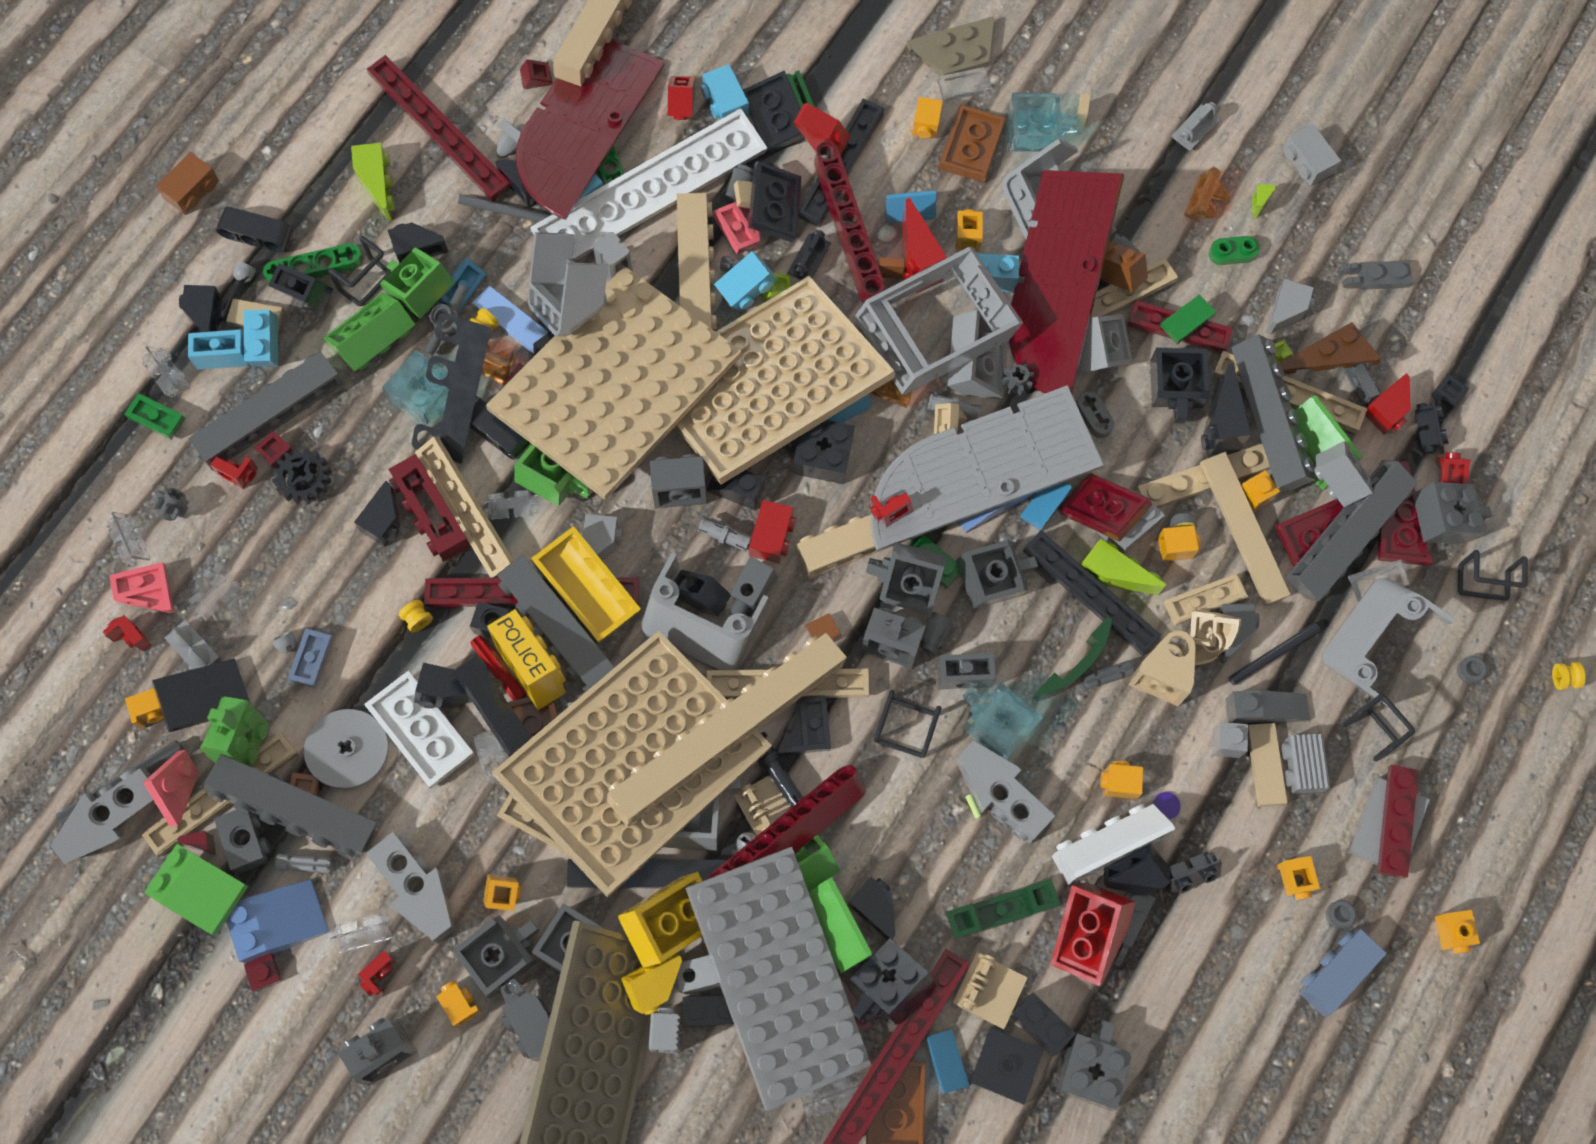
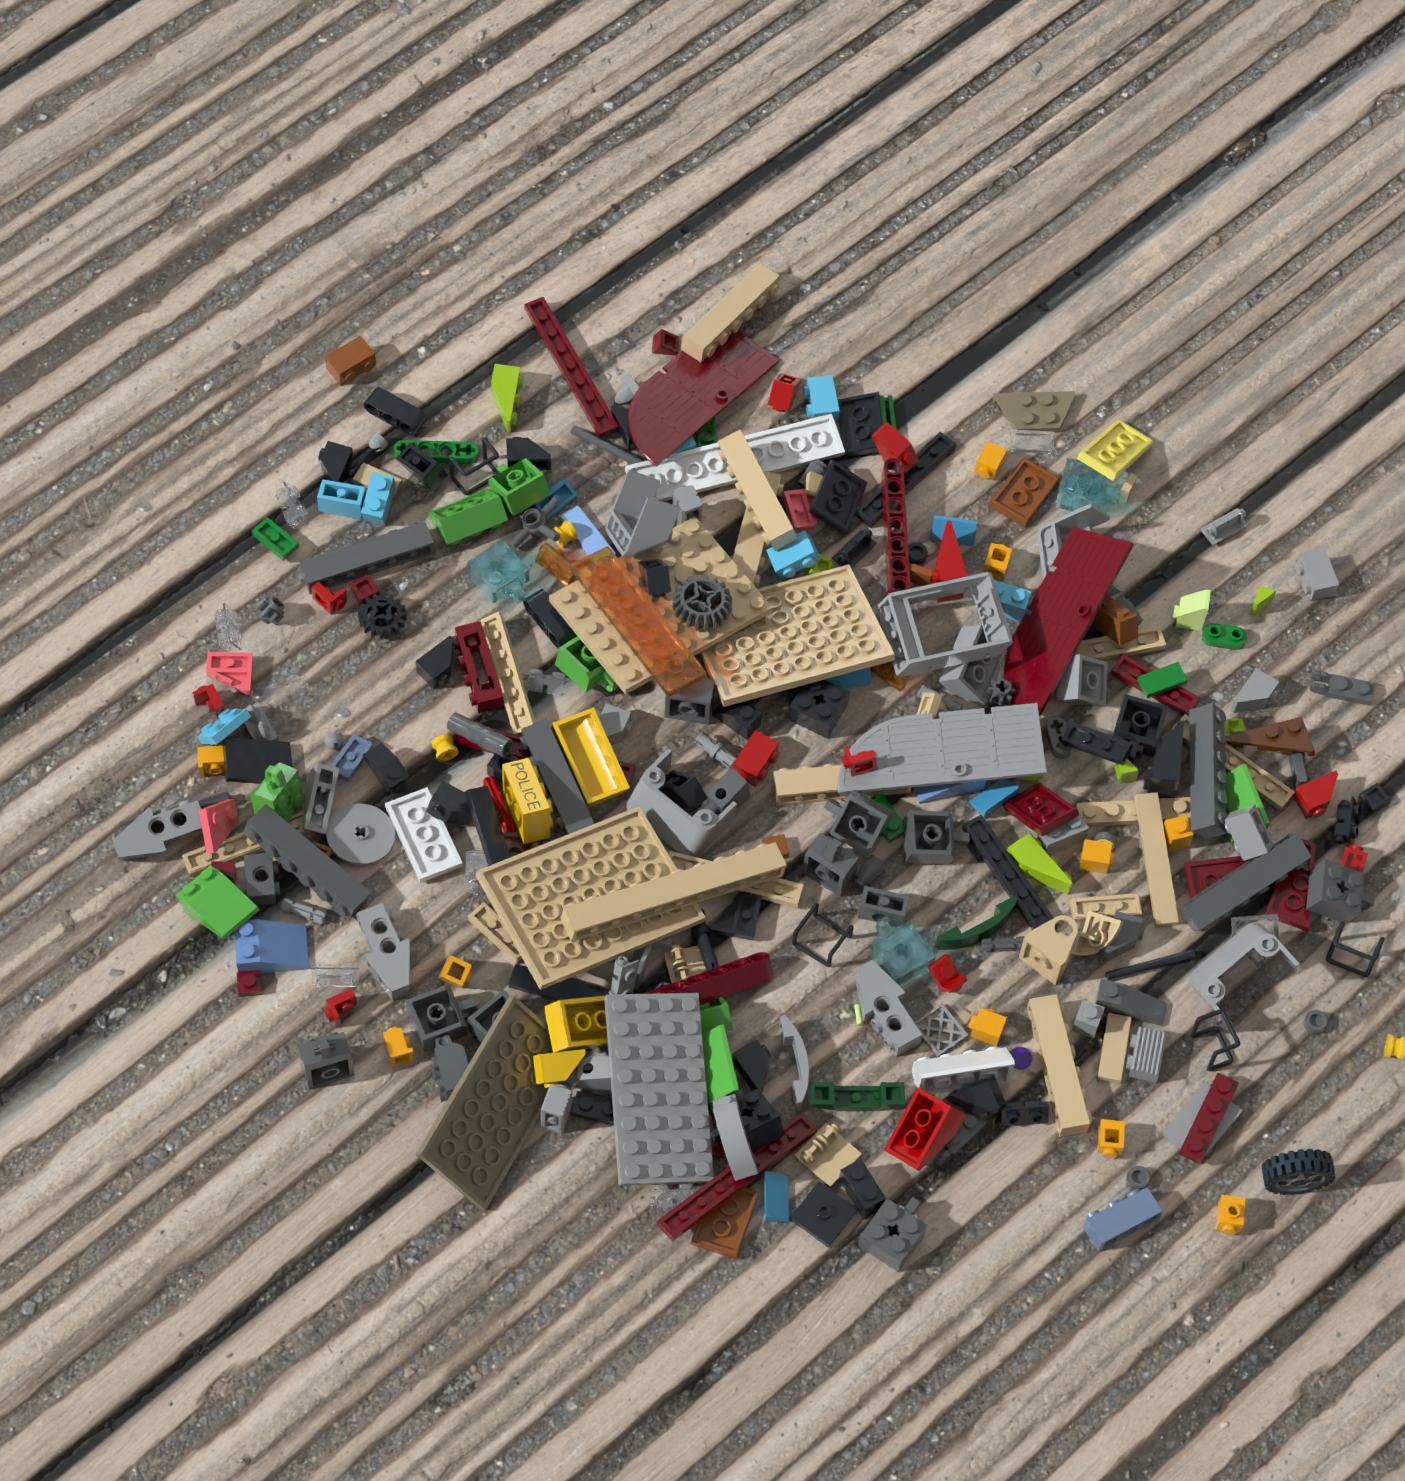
camera: 15 degrees right, 10 degrees down
black piece [412,313,491,463] -> none
clear orange tile [1184,167,1230,220] -> none
none -> medium azure plate [197,708,251,745]
none -> light grey slope [303,763,339,835]
none -> black slope [362,743,409,793]
none -> dark grey axle [447,712,513,757]
none -> clear orange plate [570,546,707,697]
none -> light grey hinge [609,956,639,995]
none -> black slope [638,558,671,598]
none -> dark grey gear [672,574,733,632]
none -> light grey arch [712,1094,758,1181]
none -> tan brick [717,430,798,551]
none -> light grey slope [779,1015,809,1111]
none -> black tile [908,542,928,565]
none -> light grey window [914,1004,968,1057]
none -> red bracket [927,954,968,993]
none -> tan brick [1027,994,1092,1137]
none -> black plate [1061,722,1133,766]
none -> light yellow tile [1077,419,1154,481]
none -> lime slope [1114,759,1139,783]
none -> yellowish green slope [1173,590,1211,631]
none -> black wheel [1262,1149,1336,1195]

